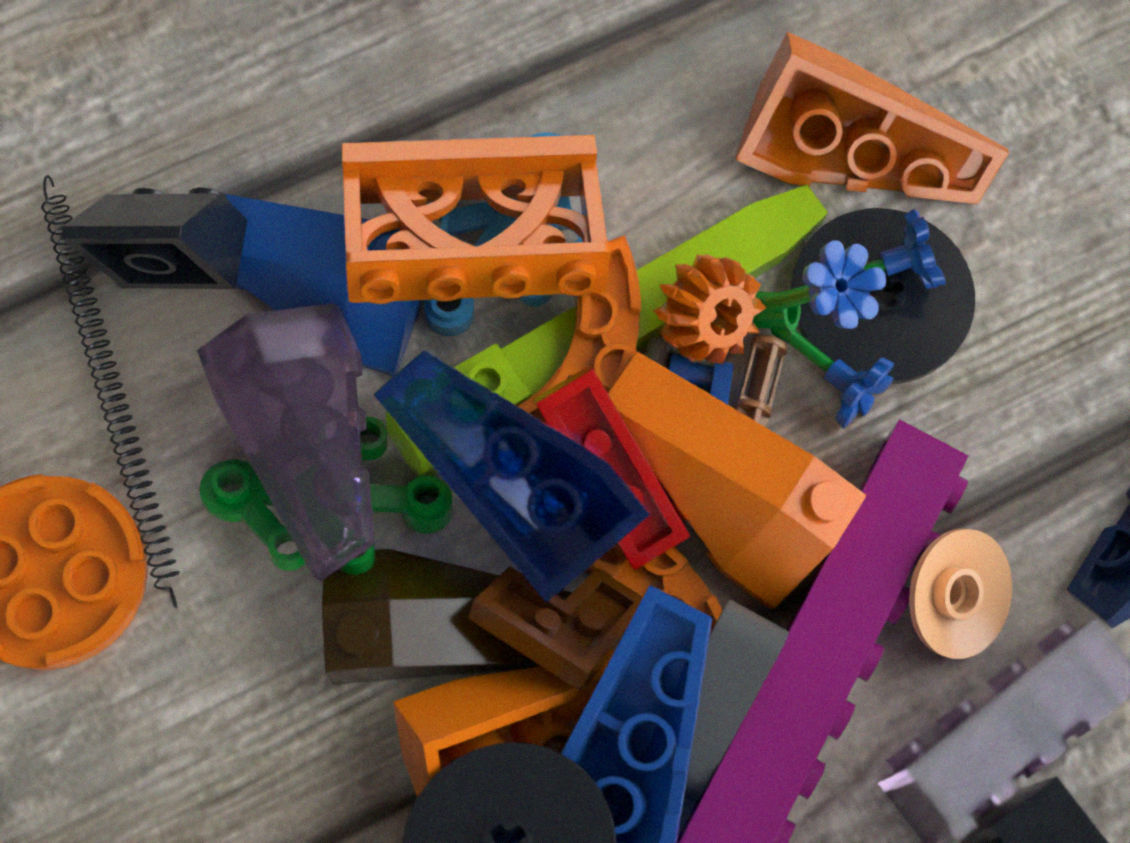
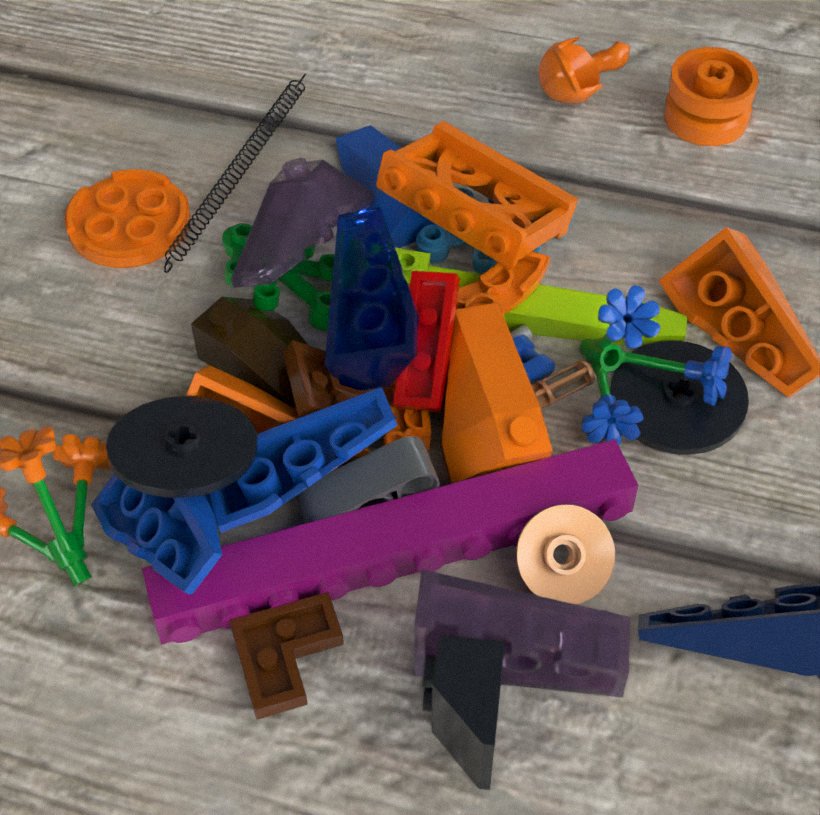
camera: 50 degrees right, 20 degrees down
black slope [60,187,248,289] -> none
orange gear [653,254,766,364] -> none

